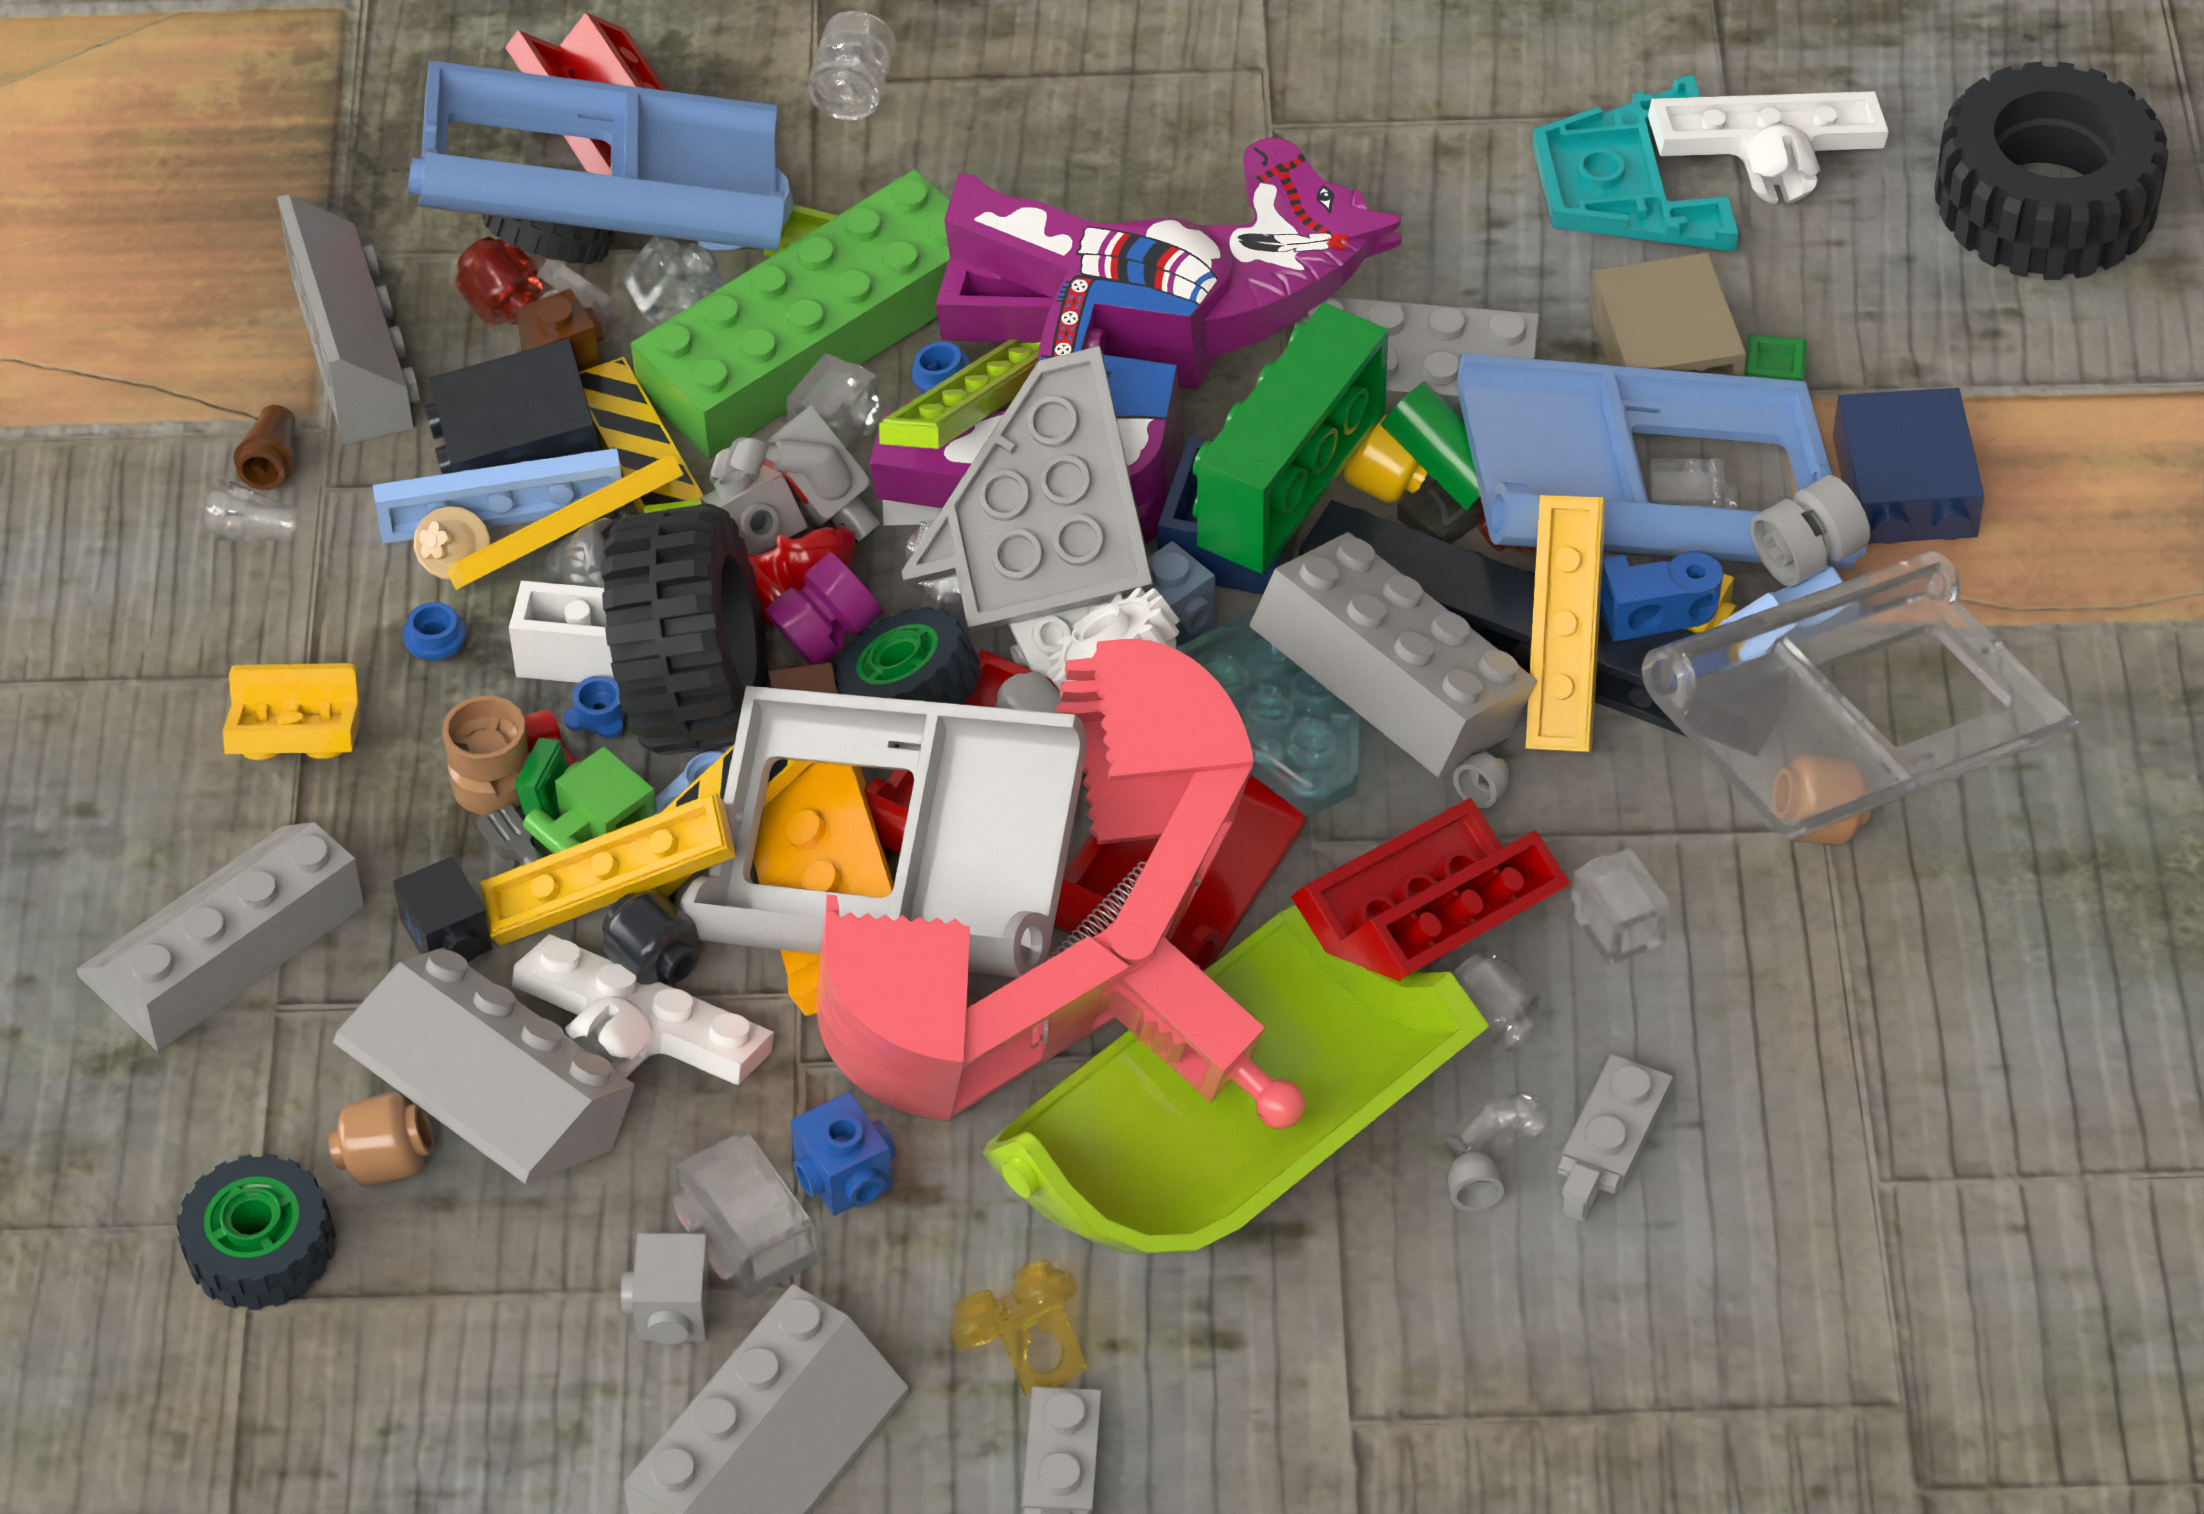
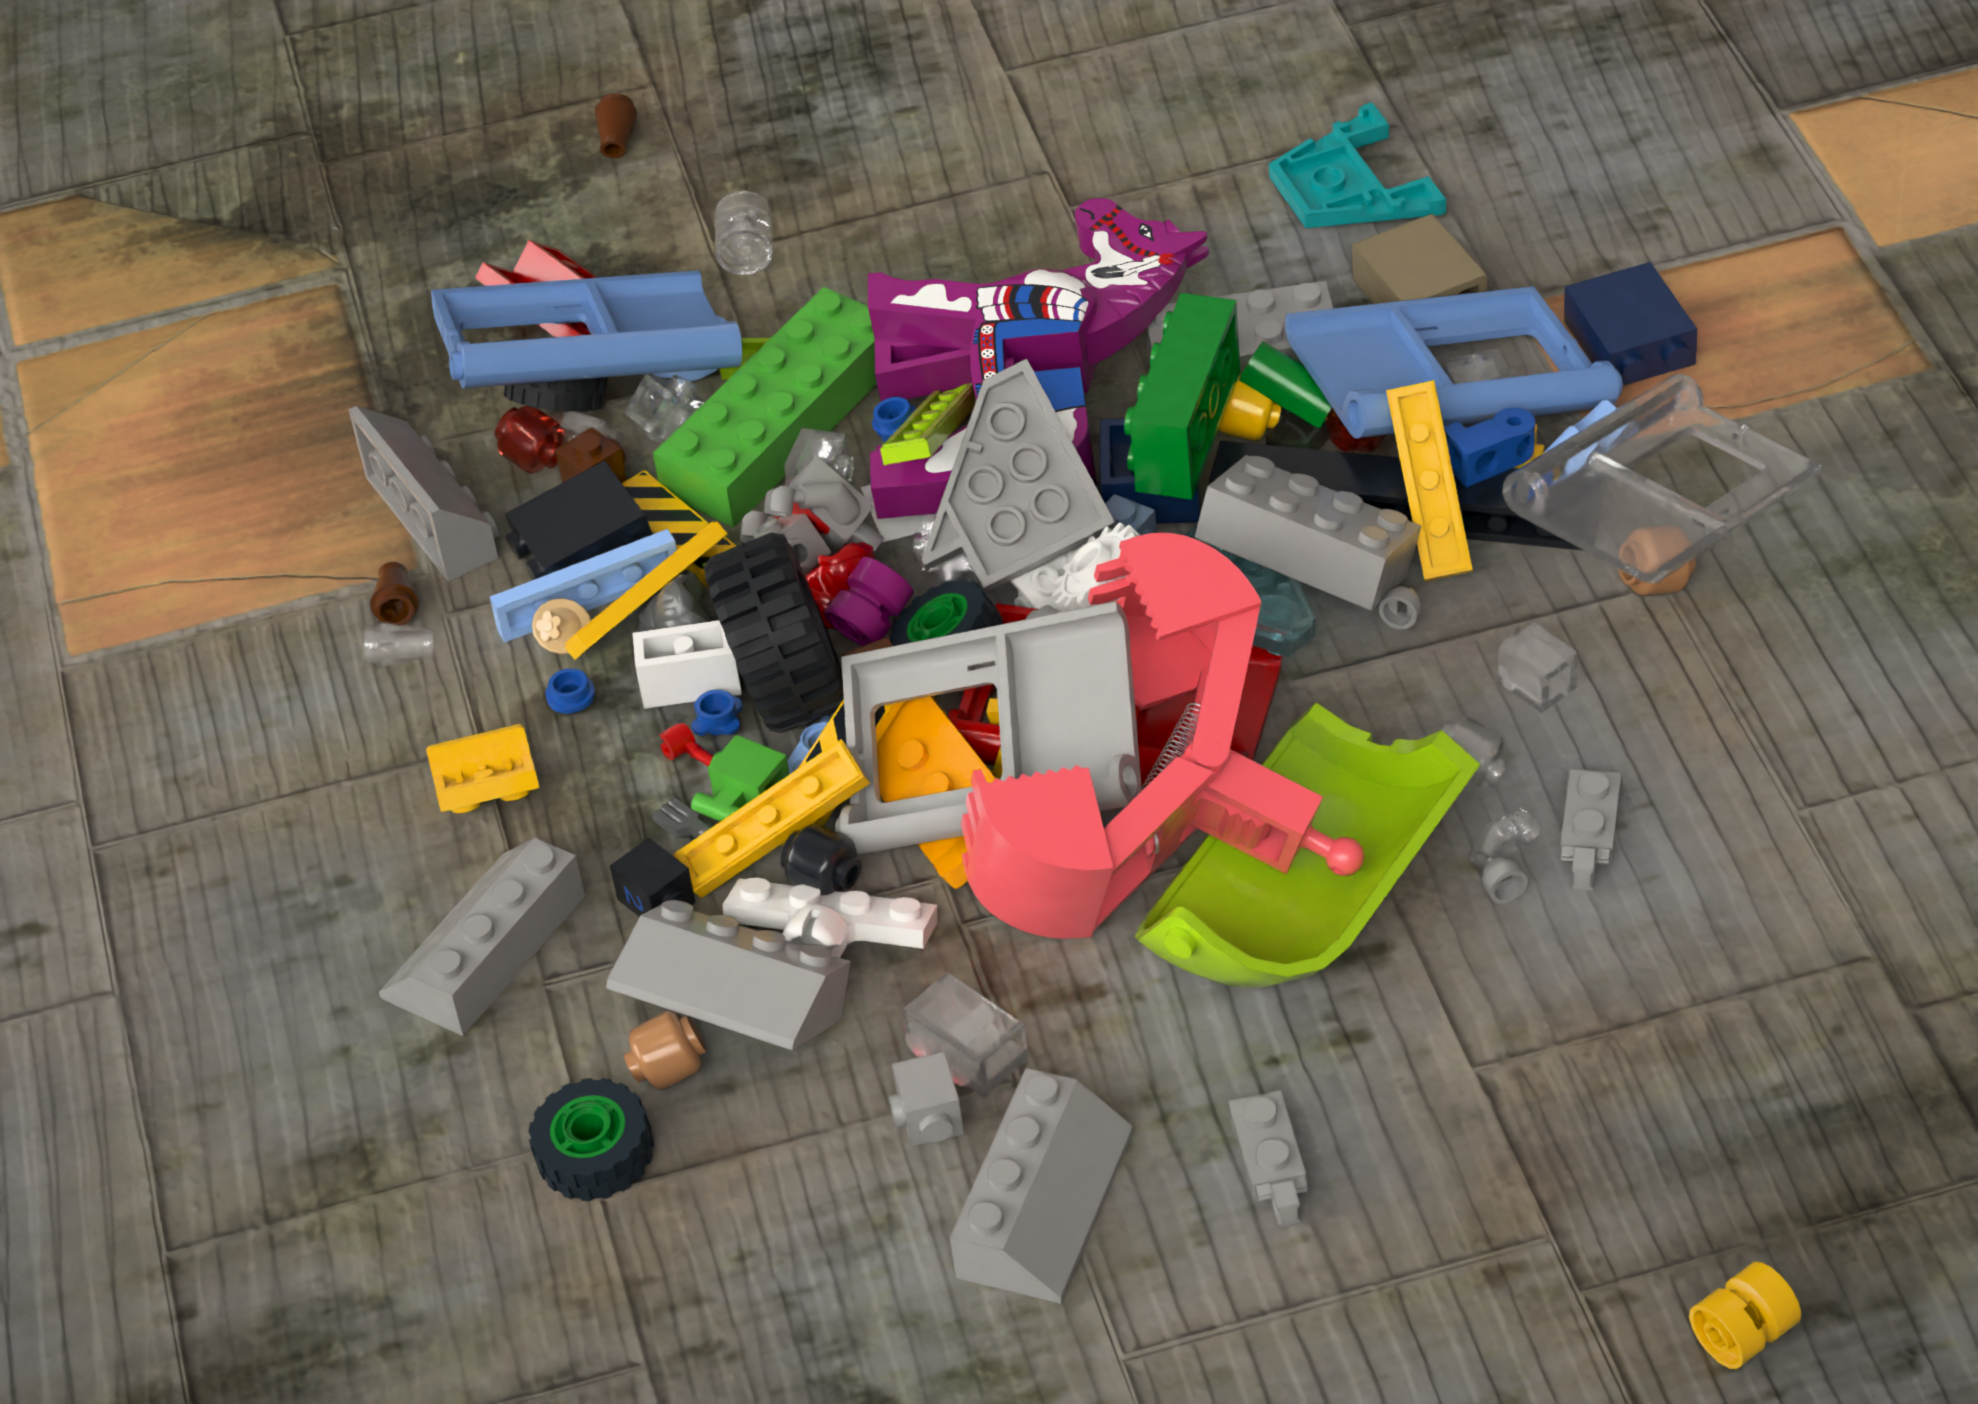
camera: 10 degrees left, 5 degrees down
medium nougat wheel [442,695,530,815] -> none
green tile [514,738,569,820] -> none
blue brick [790,1091,896,1216] -> none
clear yellow bracket [948,1259,1087,1397] -> none
red slope [1290,797,1571,981] -> none
white plate [1648,91,1889,204] -> none
green tile [1744,334,1807,381] -> none
light grey wheel [1750,475,1870,587] -> none
black tyre [1934,61,2169,280] -> none

